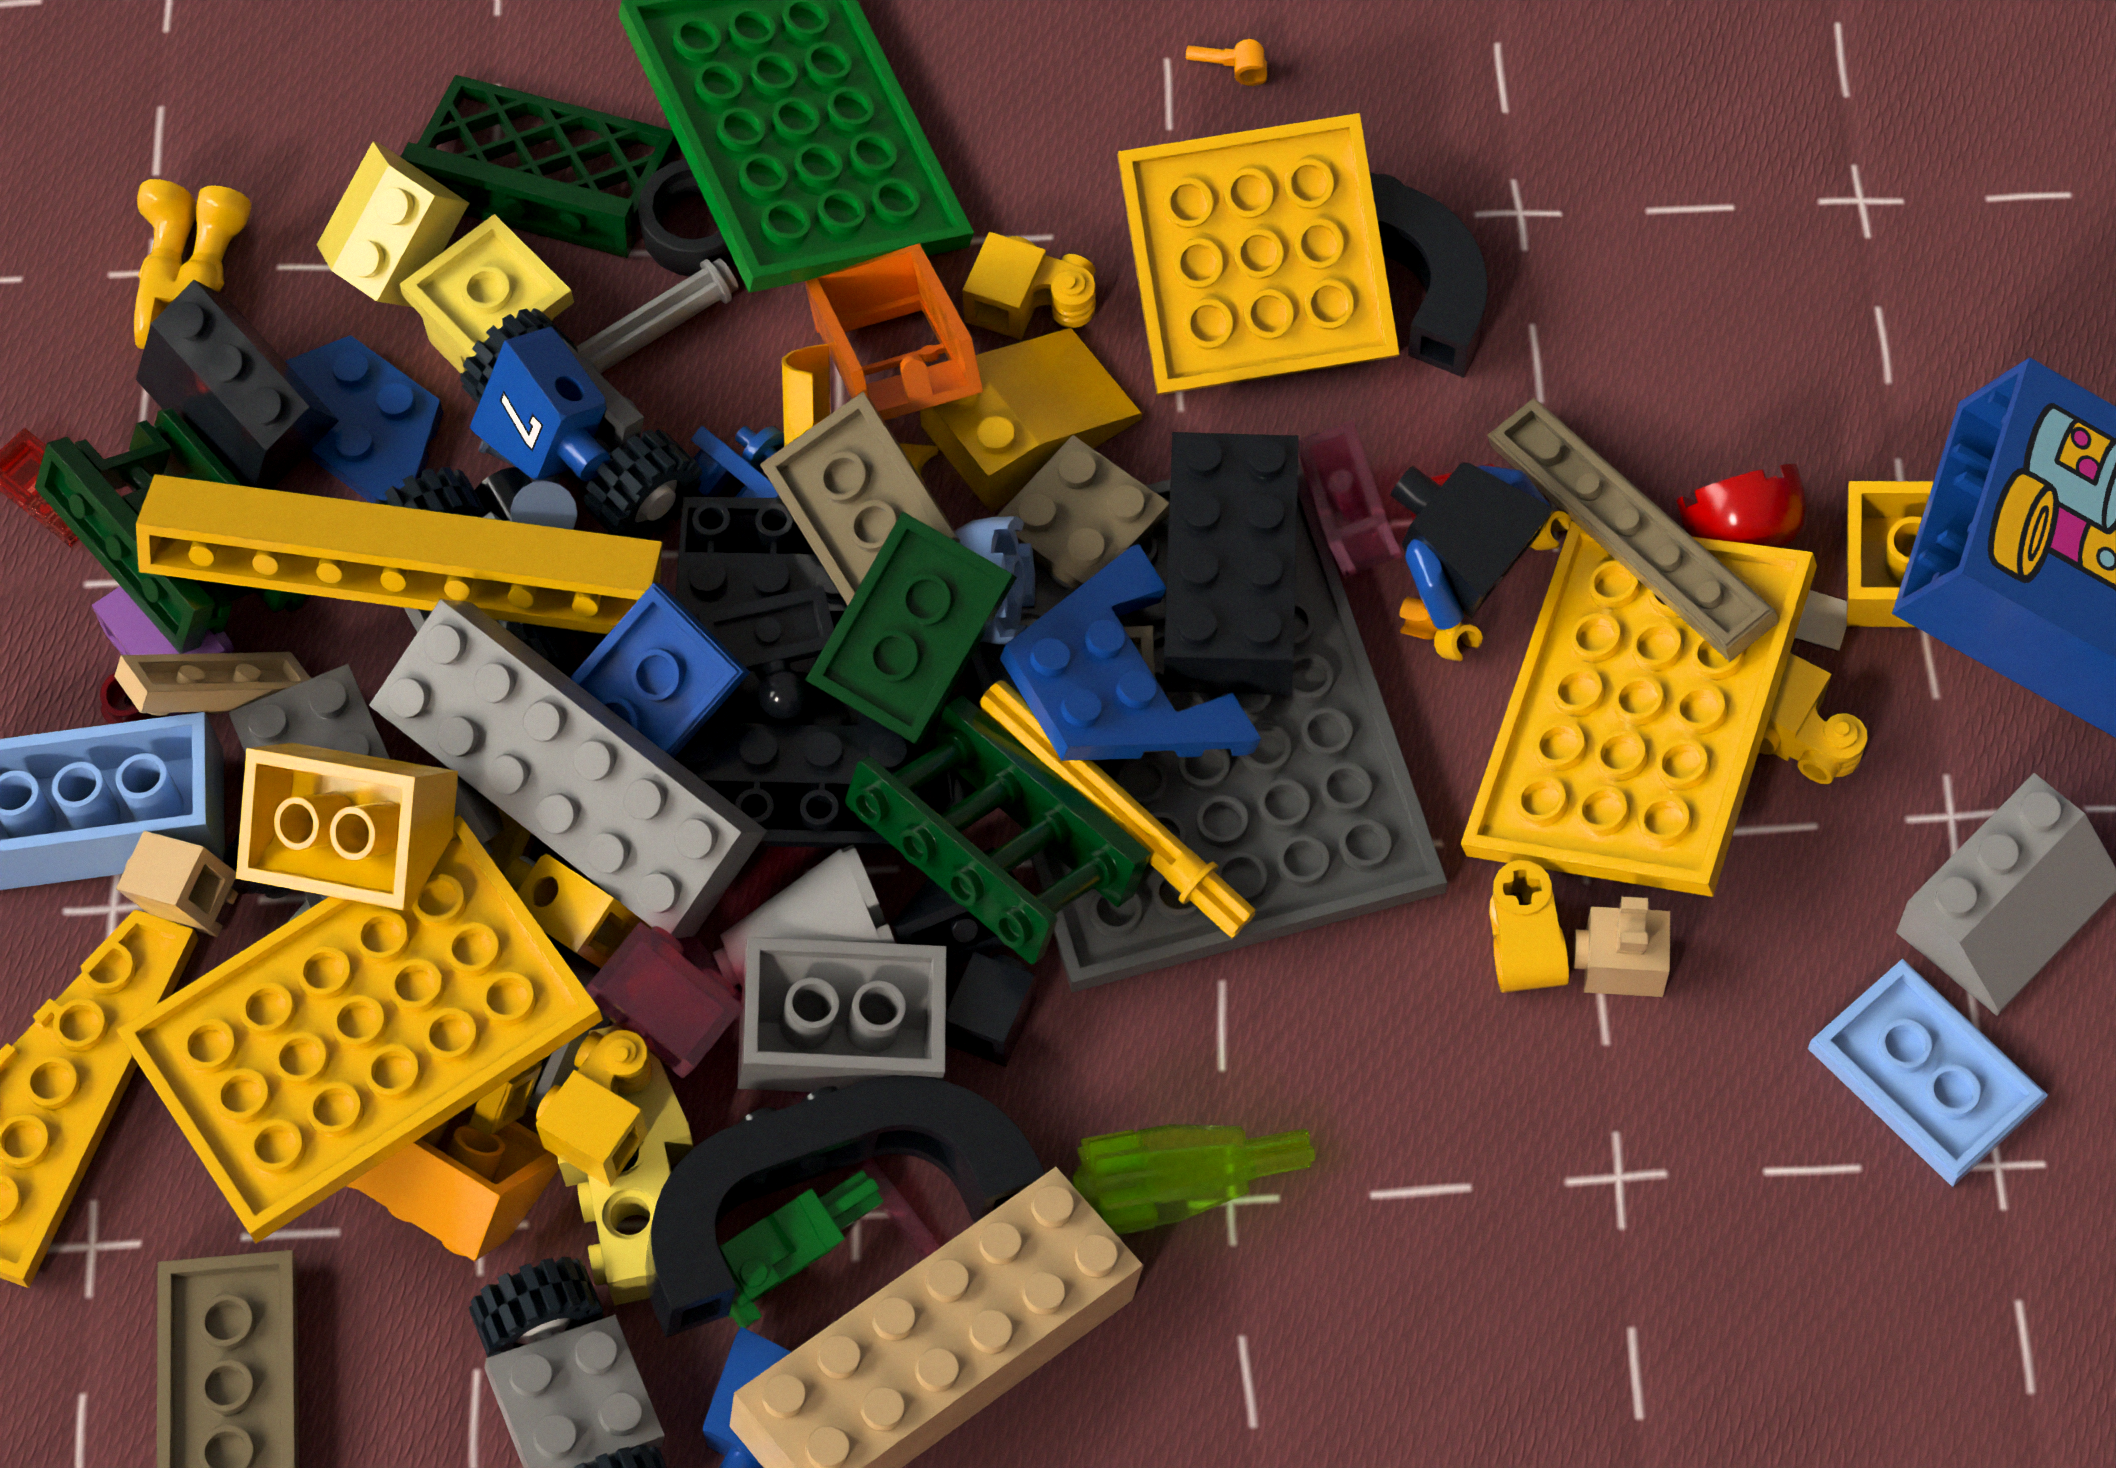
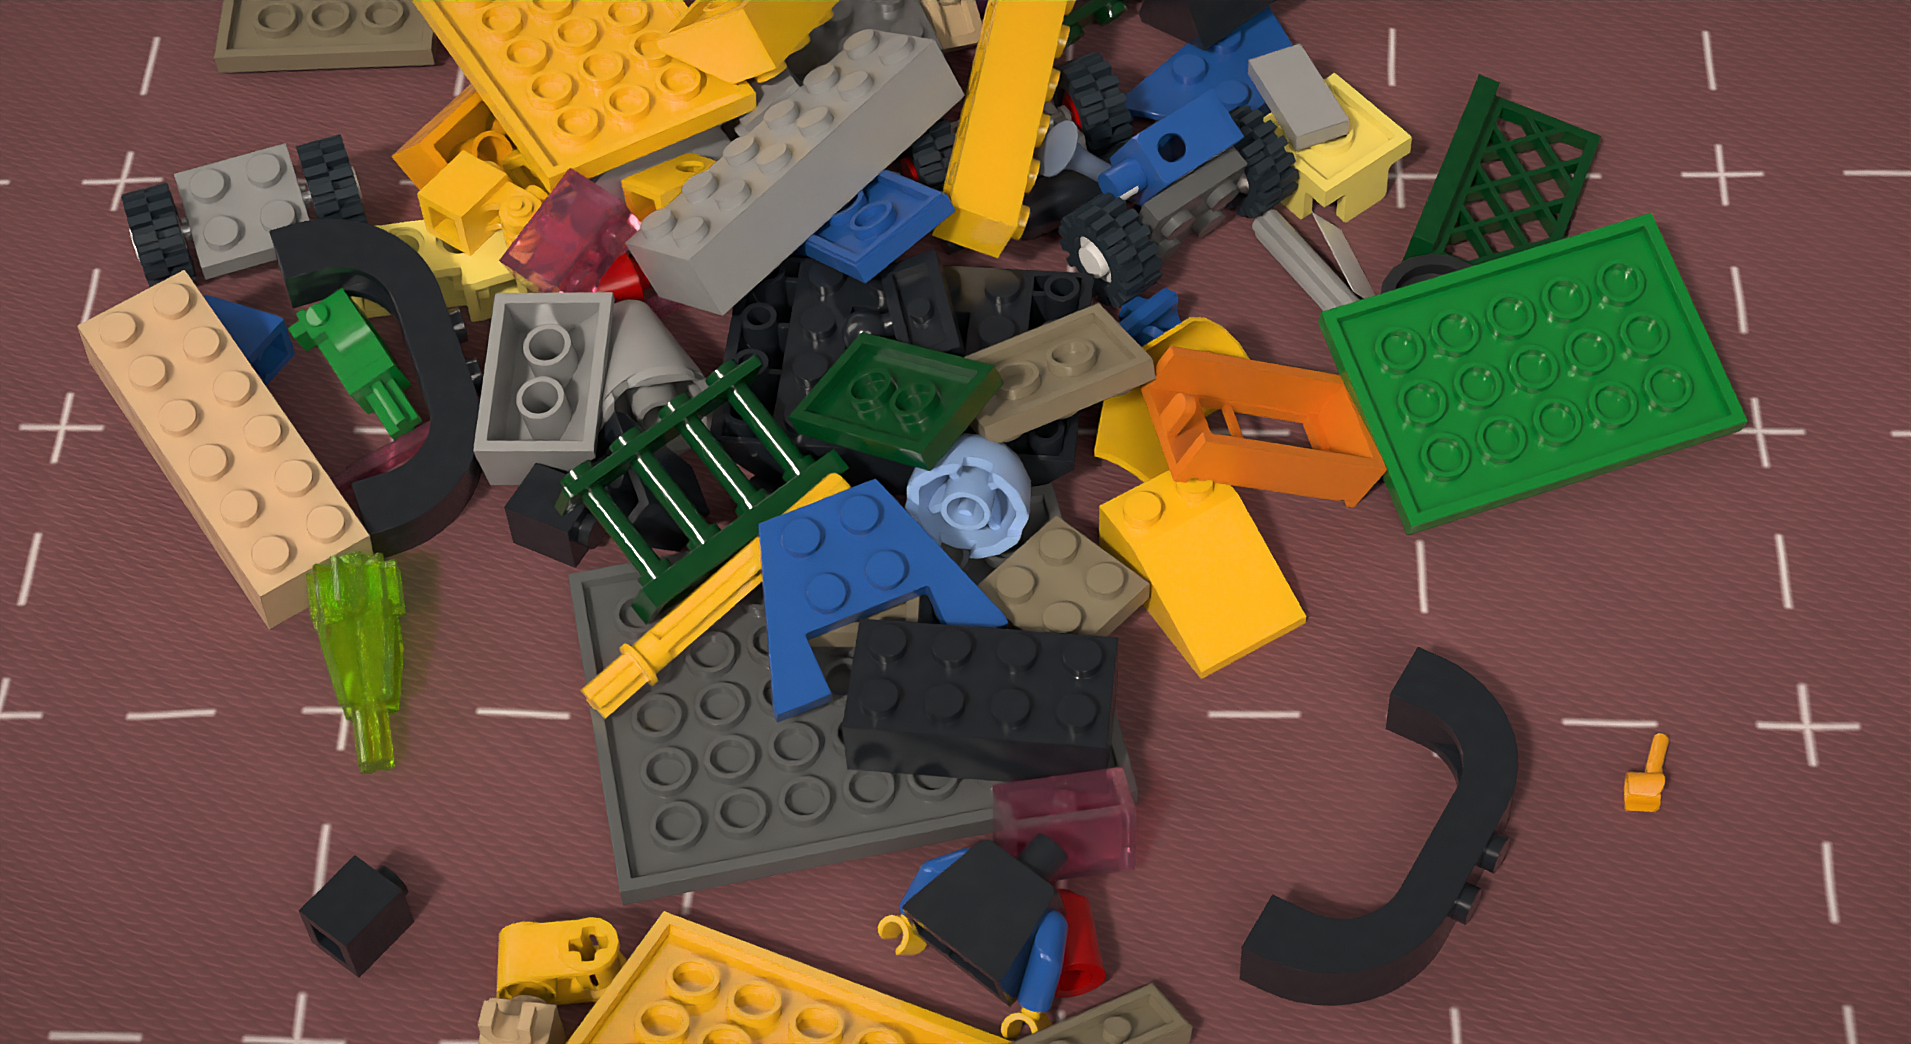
camera: 95 degrees right, 10 degrees down
light yellow slope [317,141,469,307] -> none
yellow brick [962,232,1096,340] -> none
yellow plate [1117,113,1400,396] -> none
none -> black brick [299,855,414,978]
none -> light grey tile [1248,44,1349,151]
none -> white sticker [1312,212,1375,299]

